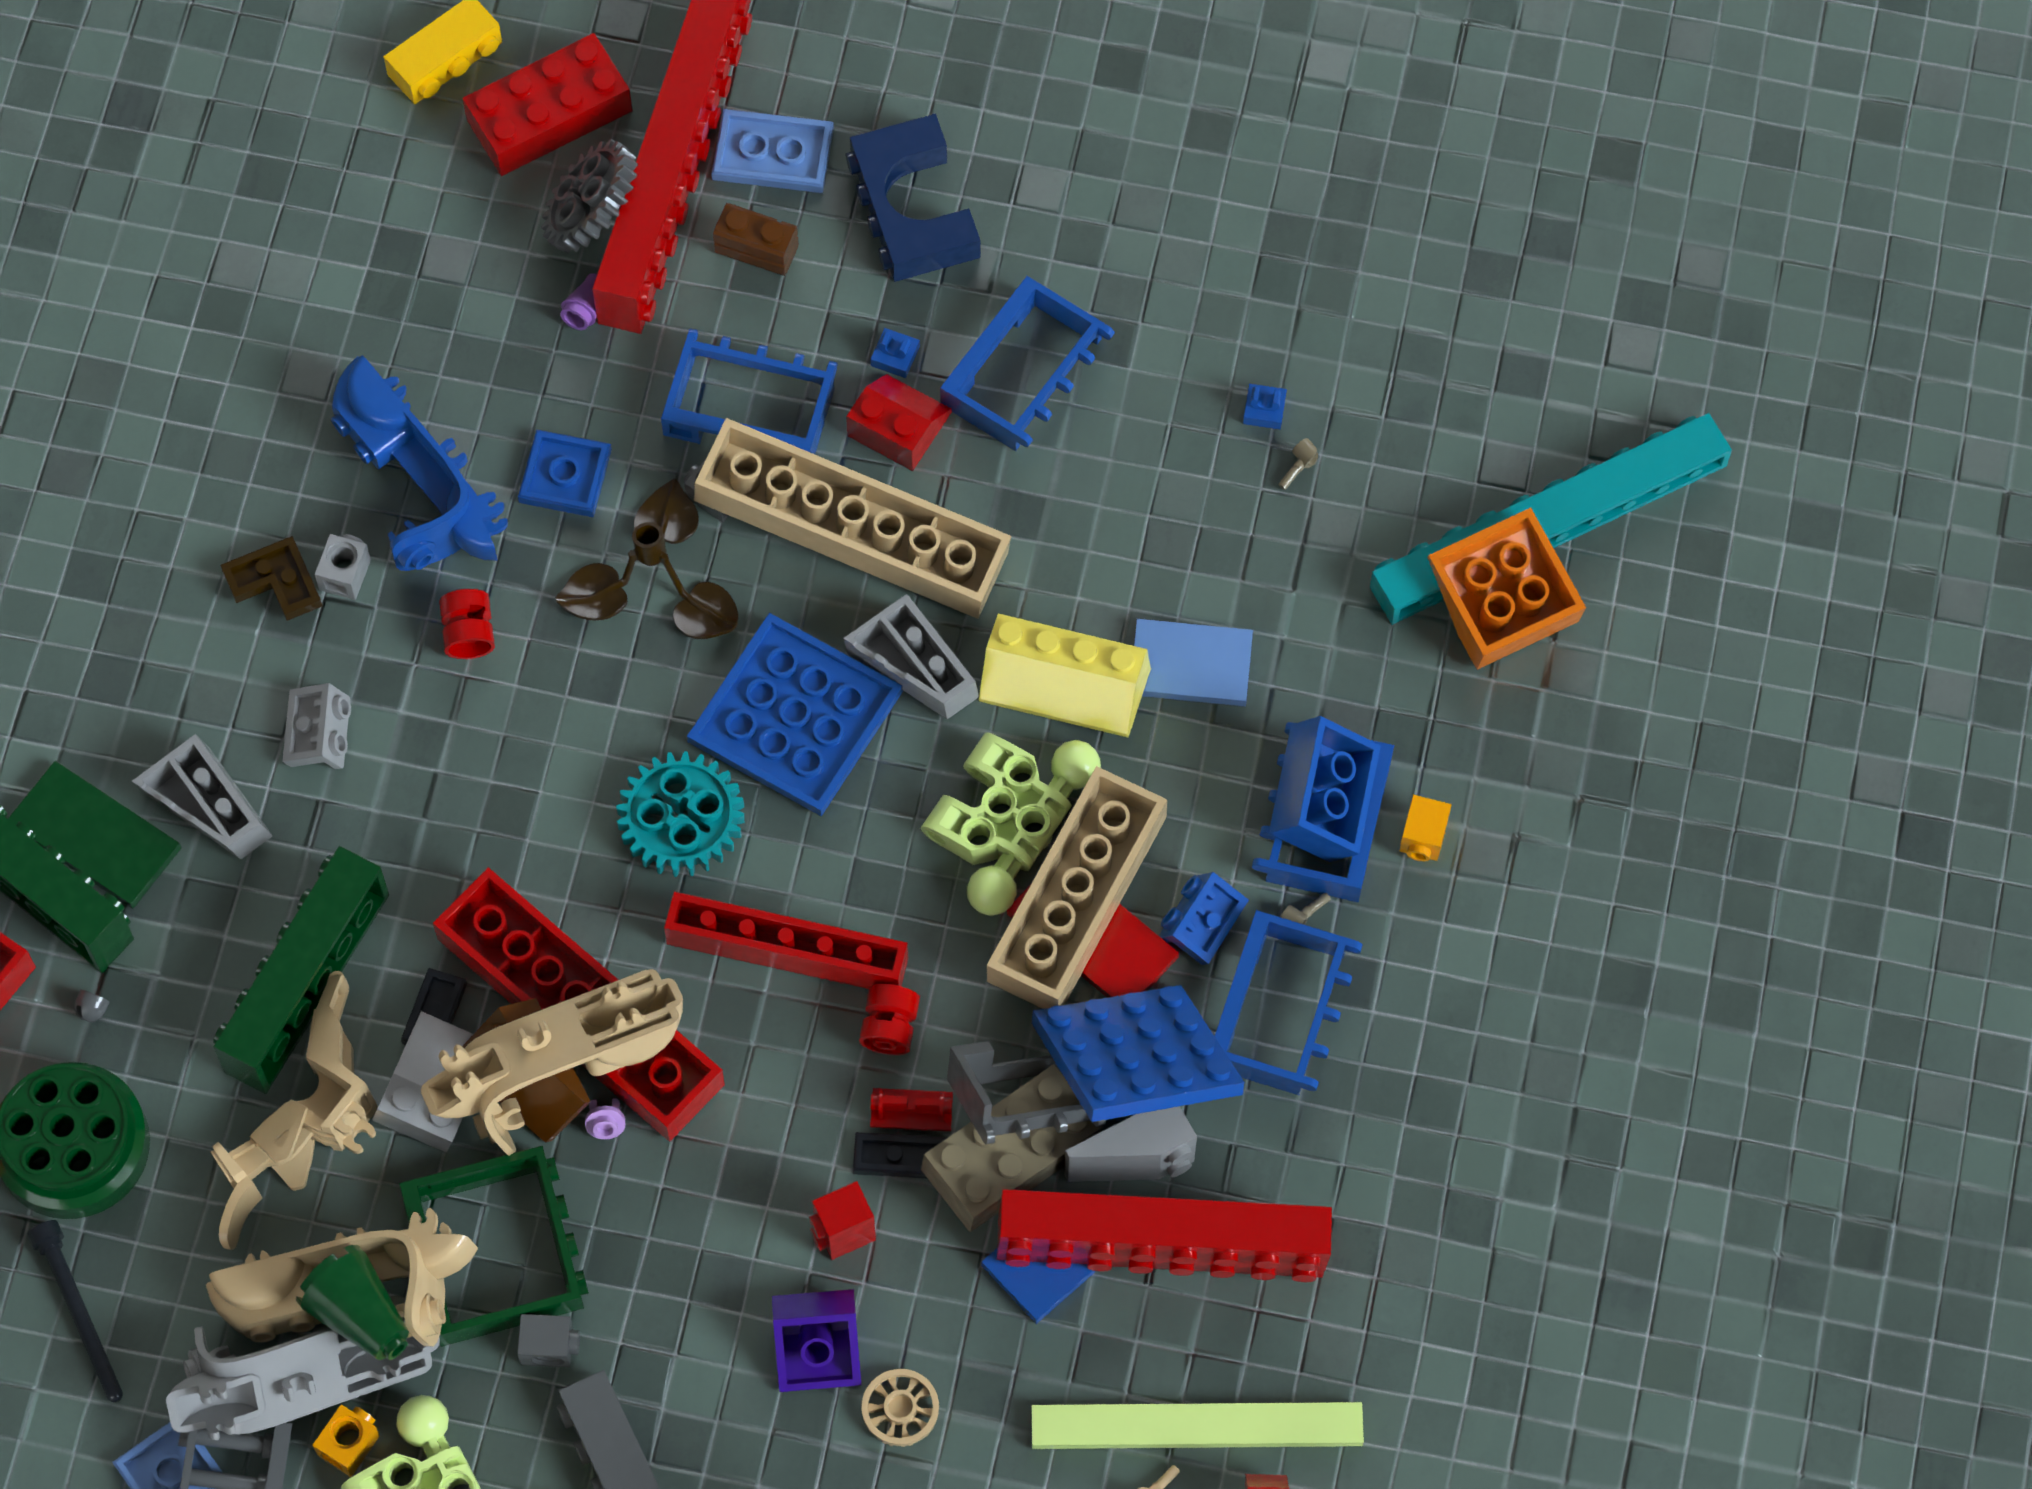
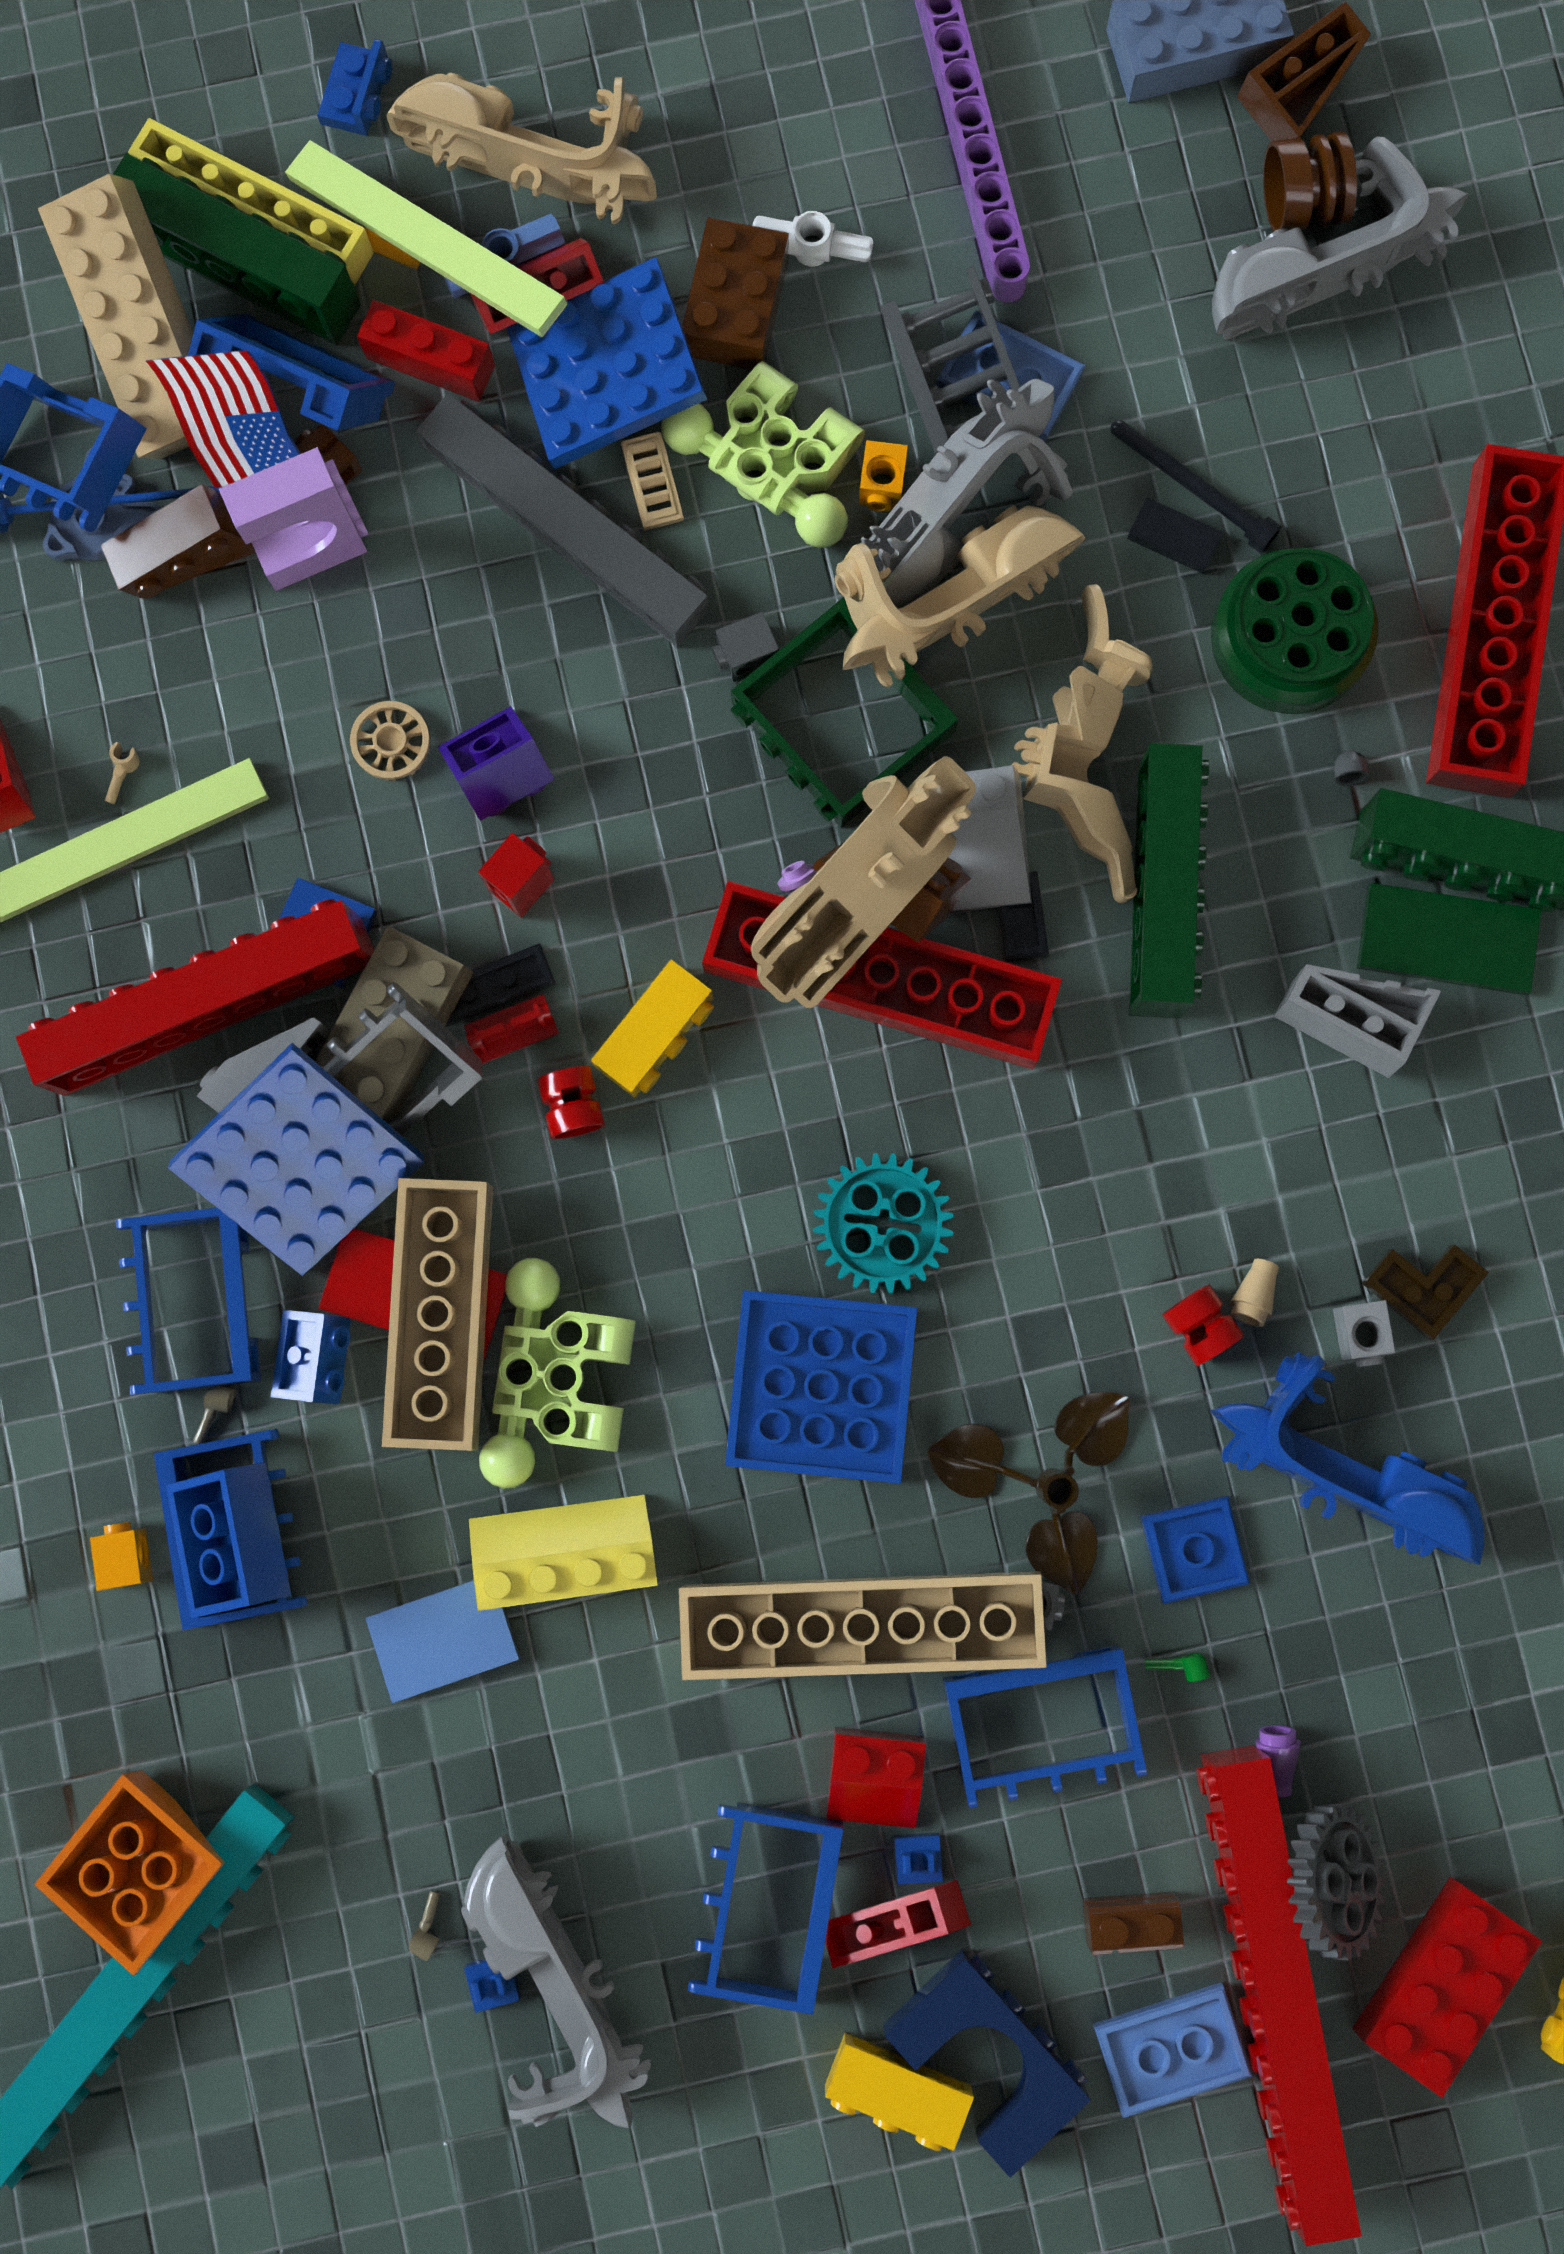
camera: 160 degrees right, 15 degrees up
light grey bracket [282,683,351,769] -> none
dark green cone [296,1245,409,1360] -> none
red brick [664,891,908,989] -> none
light grey wedge [843,594,979,719] -> none
none -> light grey piece [461,1833,652,2129]
none -> yellow brick [590,959,714,1098]
none -> red slope [825,1880,971,1968]
none -> yellow brick [825,2032,974,2151]
none -> black tile [1127,498,1223,574]
none -> green hand [1145,1653,1209,1682]
none -> tan cone [1230,1258,1279,1327]

